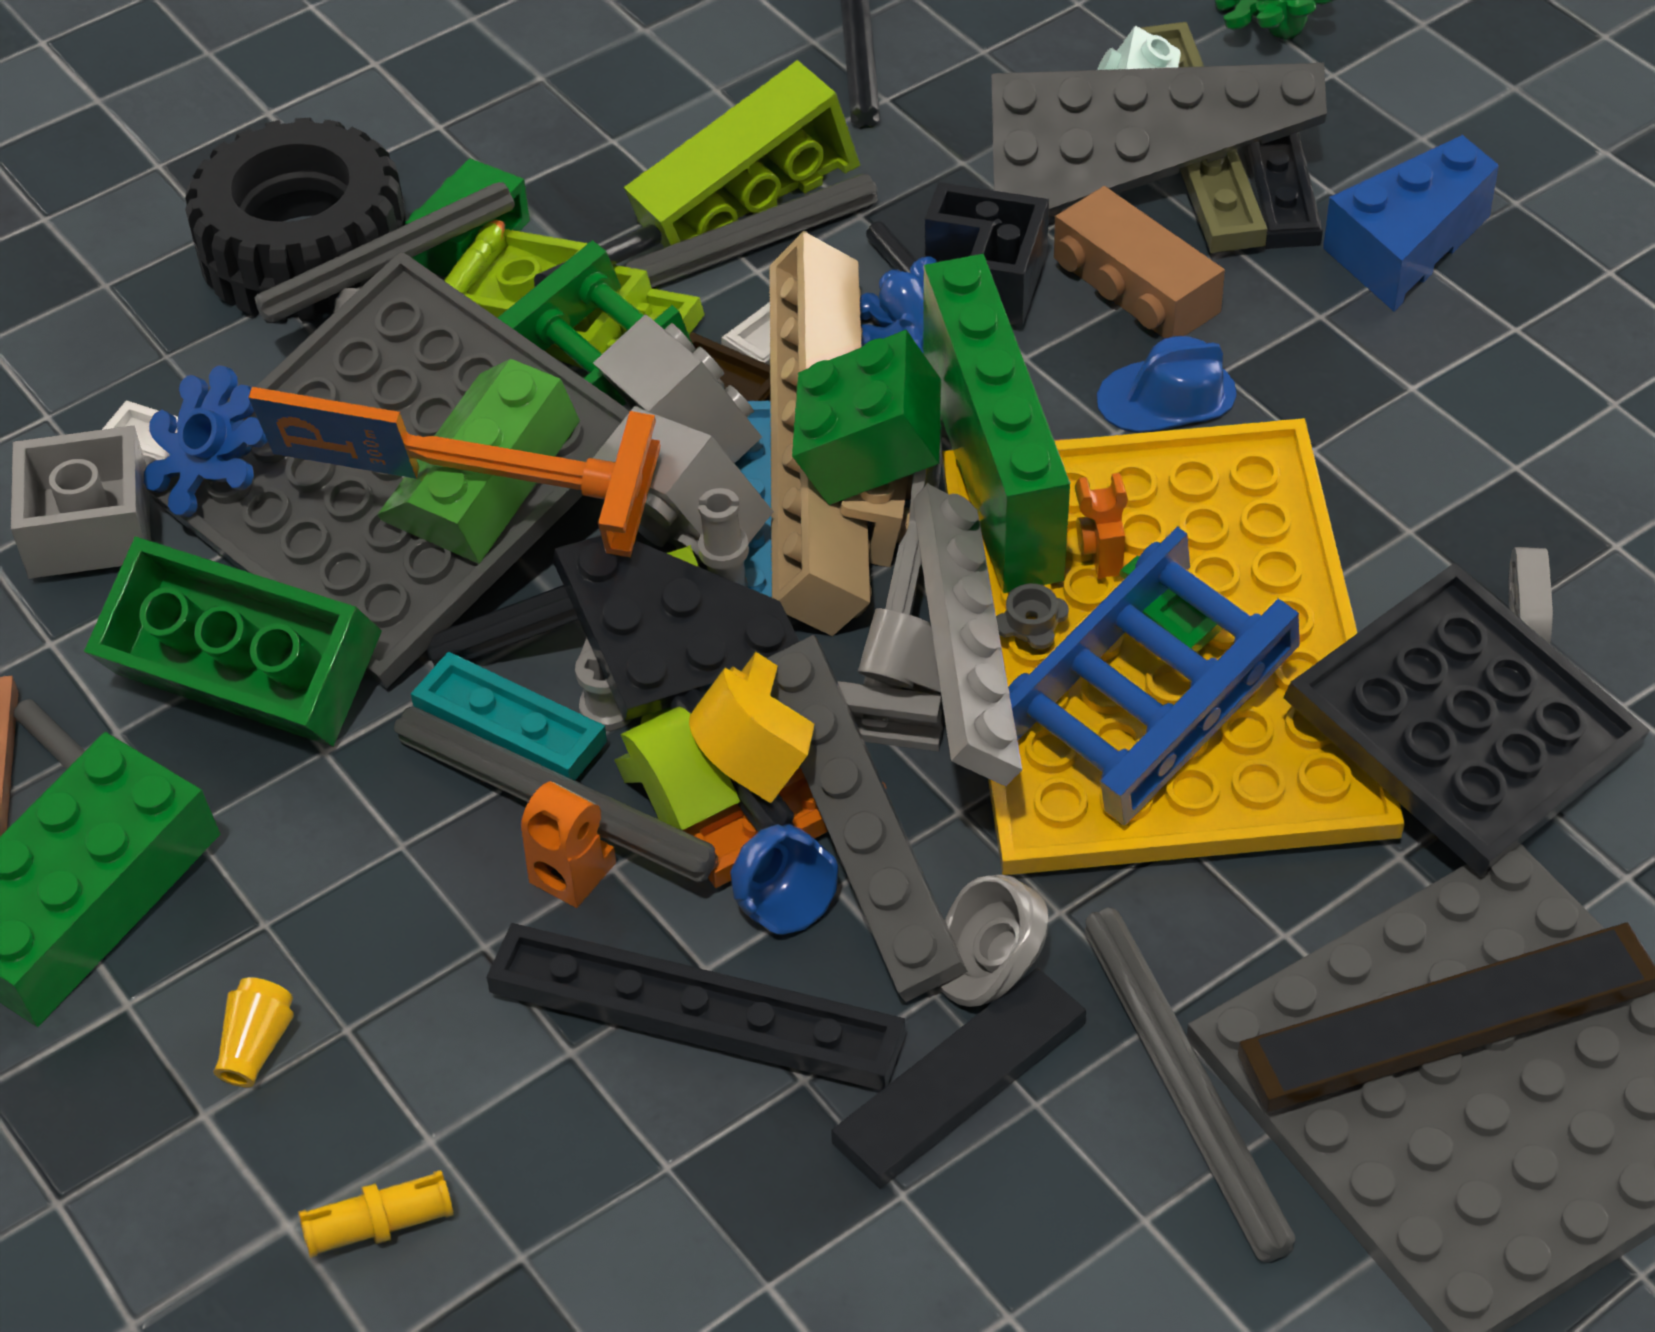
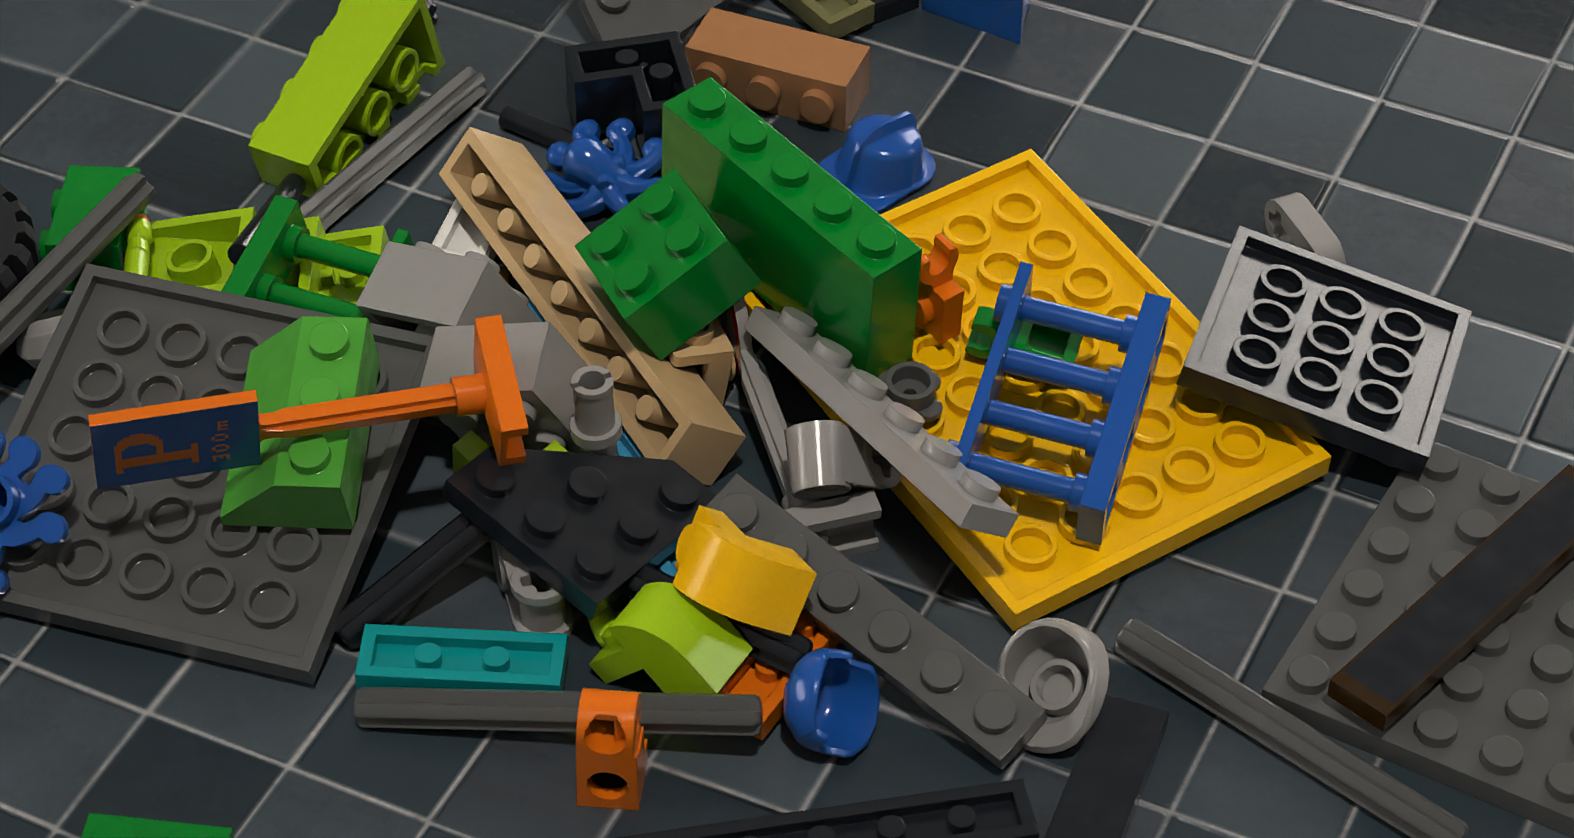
camera: 30 degrees left, 5 degrees down
green brick [84,536,382,747] -> none

